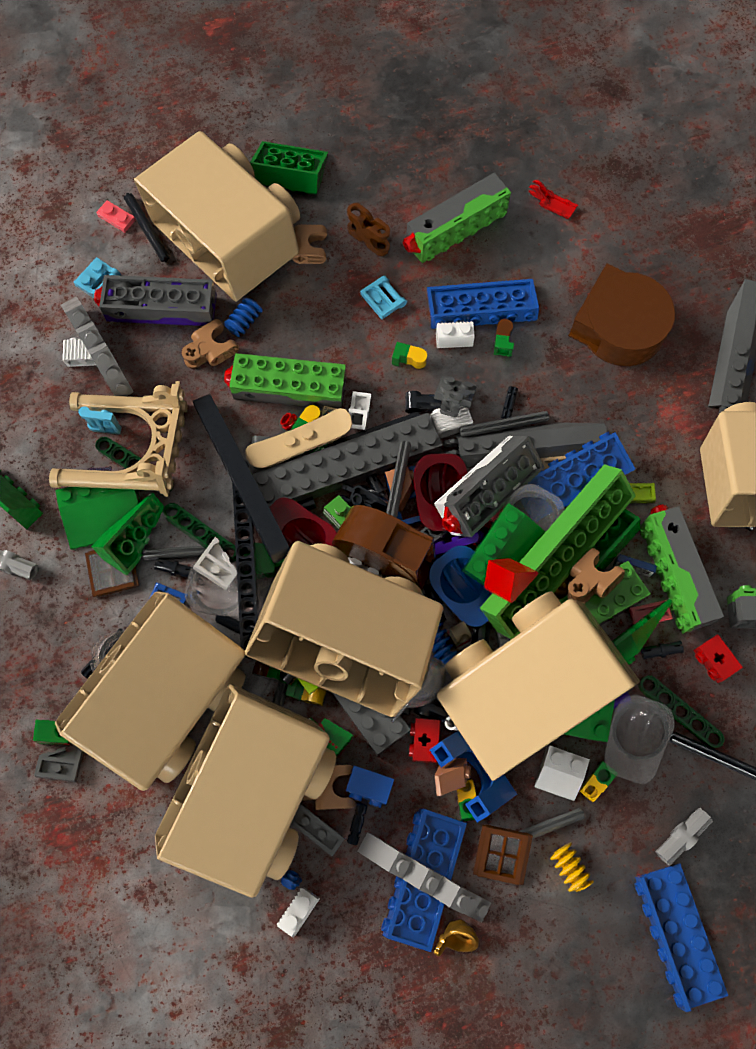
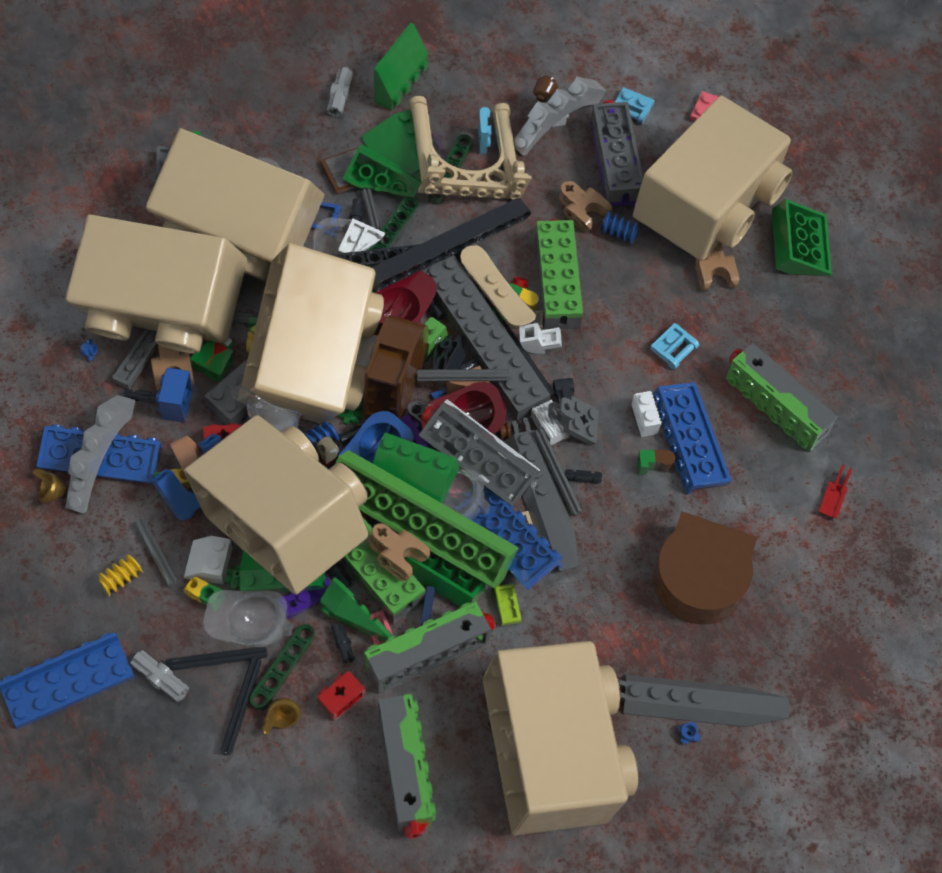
camera: 75 degrees right, 10 degrees down
white brick [277,887,320,938] -> none
reddish brown piece [347,203,390,256] -> none
leg [392,342,427,369] -> none
reddish brown piece [473,824,533,885] -> none
red slope [484,558,538,604] -> none
none -> black axle [165,646,268,671]
none -> green plant [224,565,241,590]
none -> pearl gold hat [262,697,301,735]
none -> reddish brown head [533,75,558,103]

